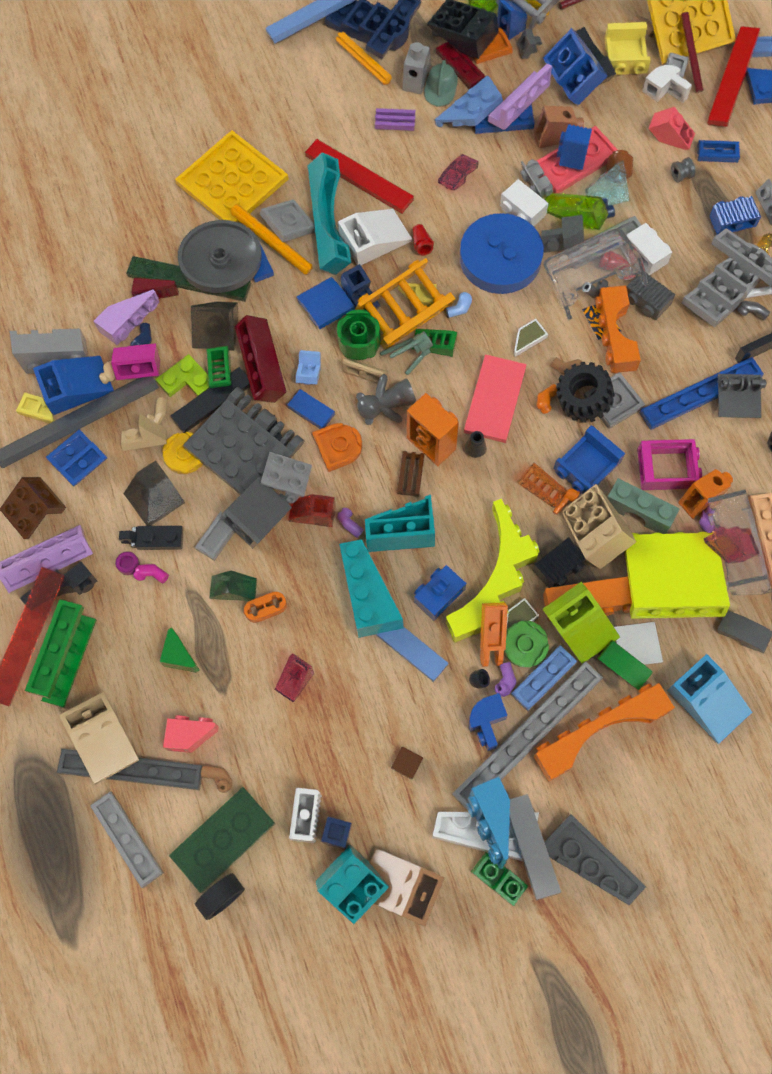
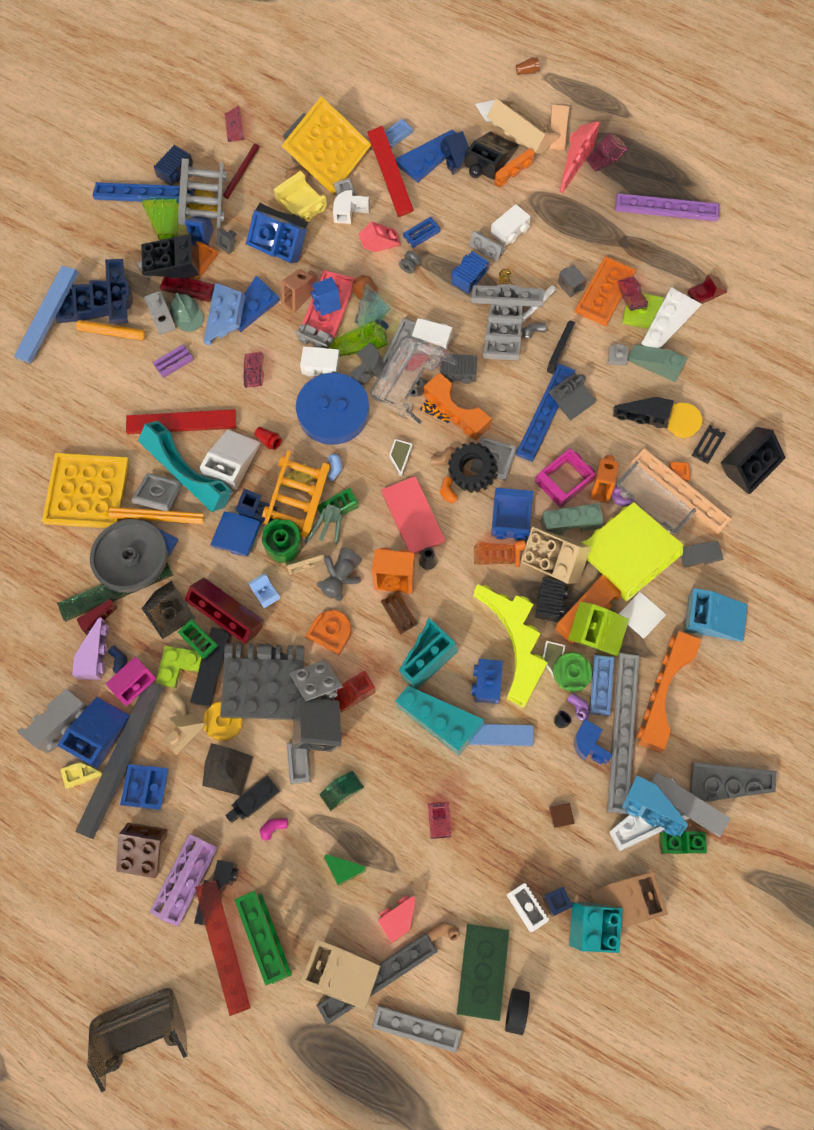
camera: 40 degrees left, 0 degrees up
tan arm [99,361,115,384] -> none
magenta tile [115,552,140,575] -> none
orange beam [244,592,287,623] -> none
blue tile [287,389,335,429] -> none
medium lavender arm [337,507,364,538] -> none
orange hinge [480,602,508,667] -> none
lavender fence [488,64,552,130] -> none
green slope [598,640,653,690] -> none
dark red bar [681,12,704,93] -> none
clear pink slope [704,526,760,564] -> none

